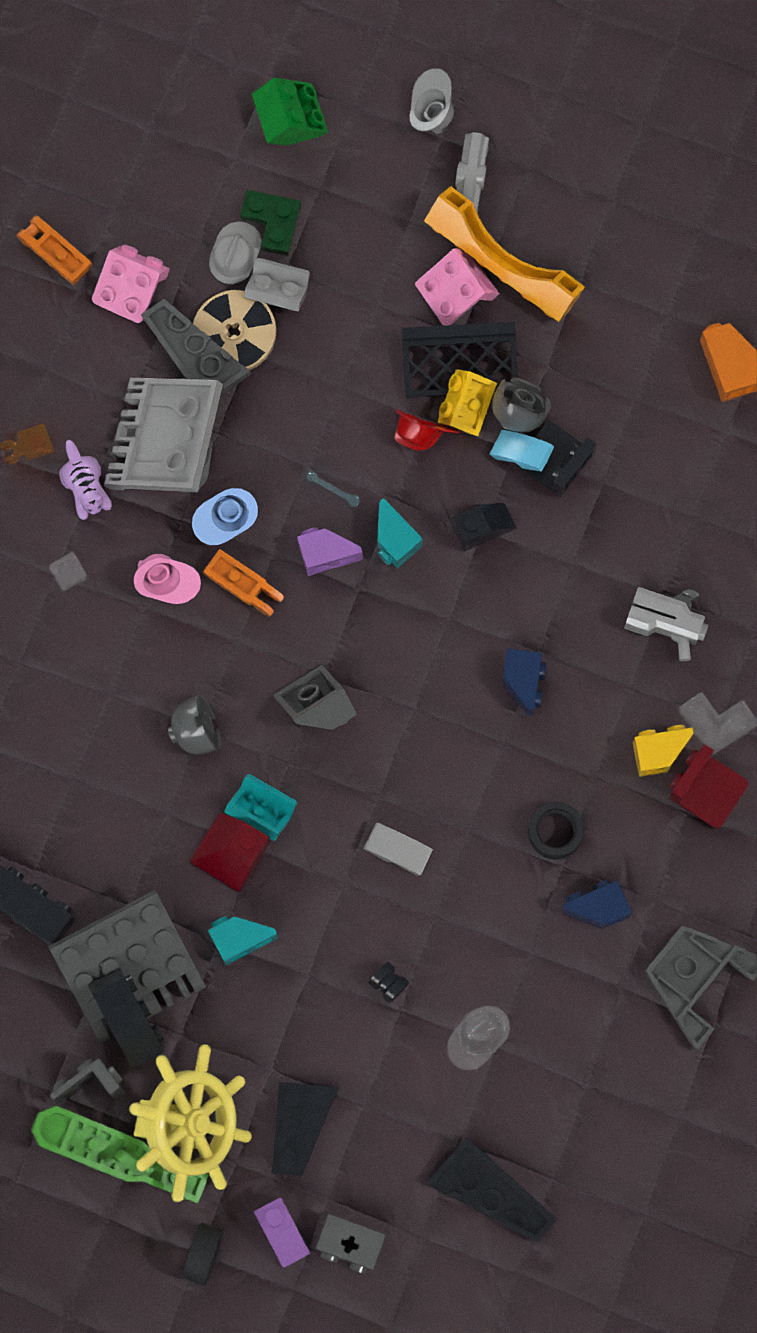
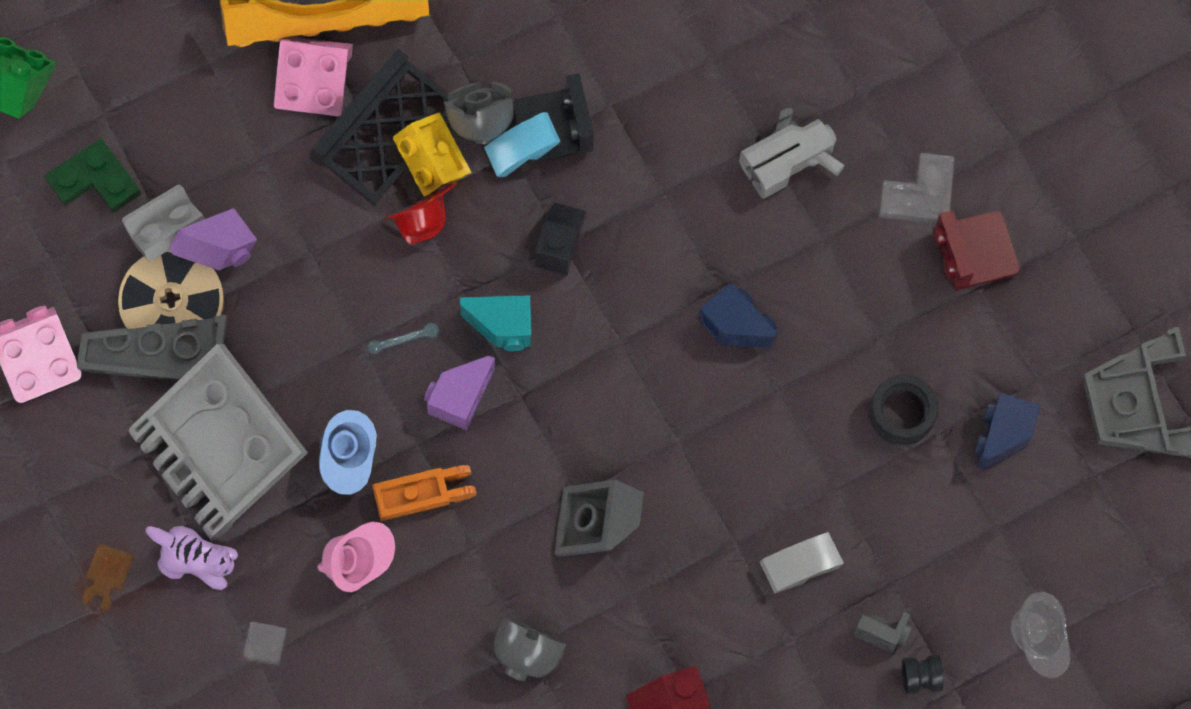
camera: 55 degrees left, 5 degrees down
light grey piece [209,222,261,284] -> none
teal bracket [224,774,297,841] -> none
yellow slope [633,725,694,777] -> none
none -> medium lavender slope [169,208,257,270]
none -> dark grey bracket [853,612,912,653]

